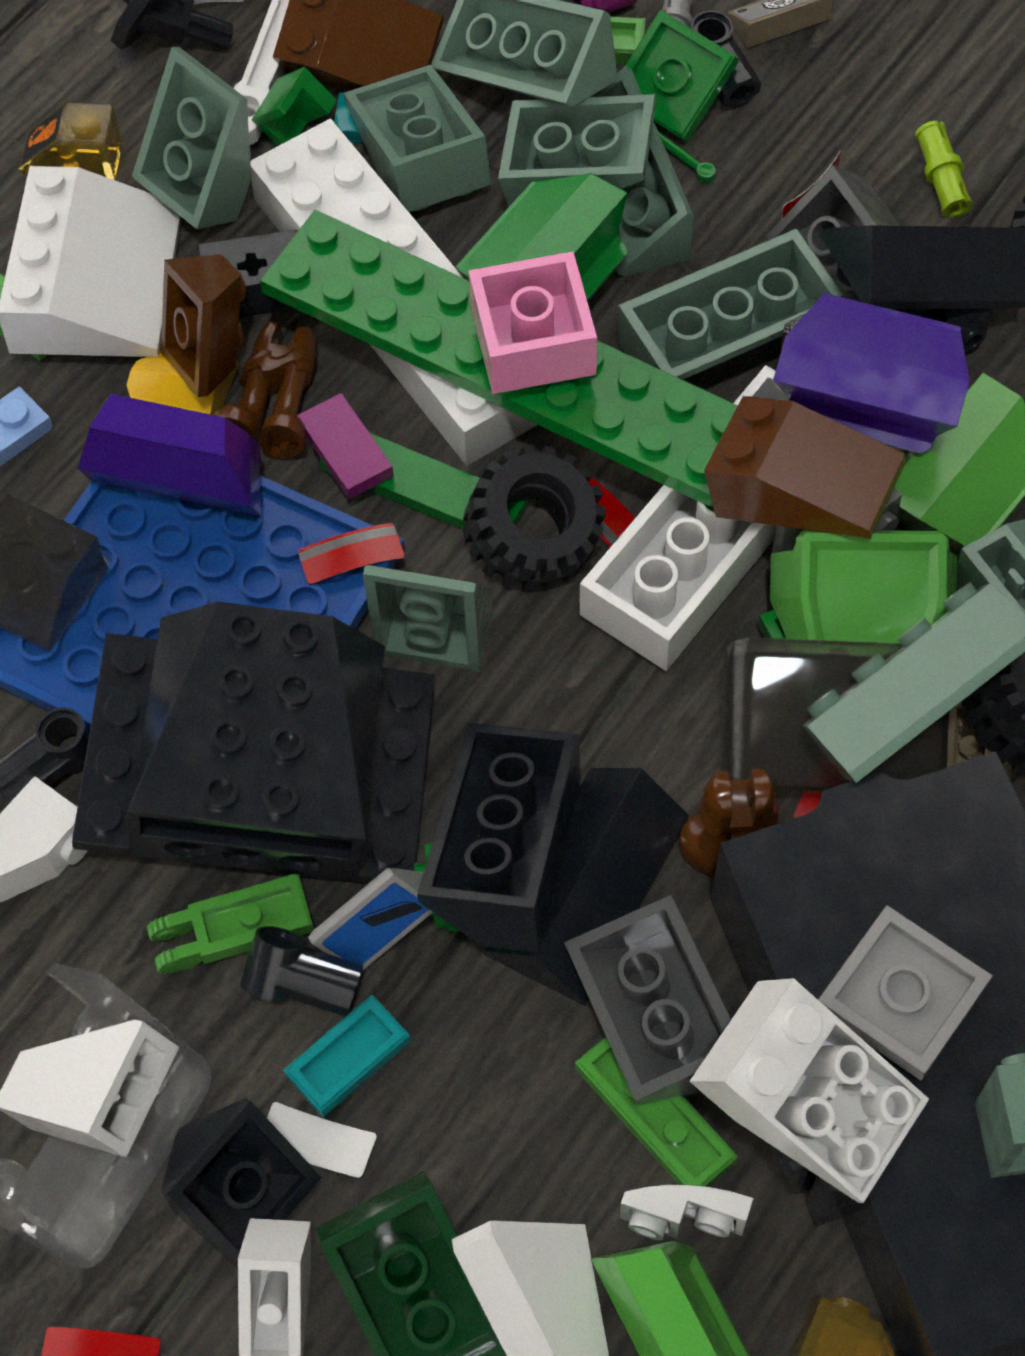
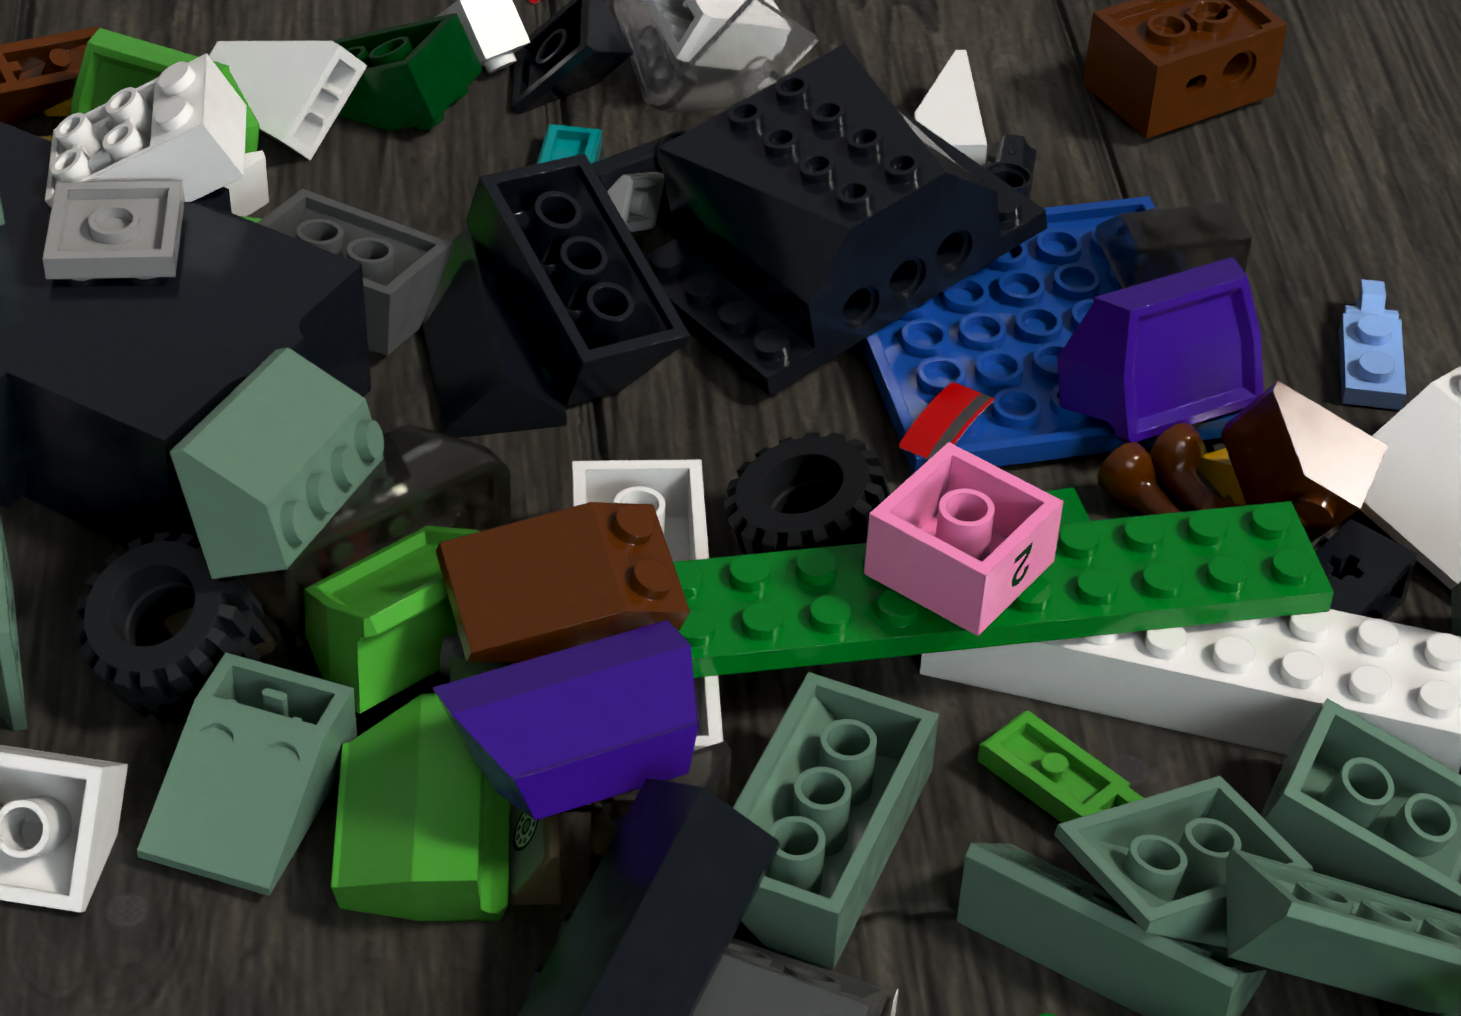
camera: 135 degrees right, 20 degrees down
white sticker [267,1102,377,1178] -> none
magenta tile [297,393,394,499] -> none
sand green slope [363,565,493,672] -> none
green helmet [456,173,628,302] -> none
reddish brown piece [679,768,780,878] -> none

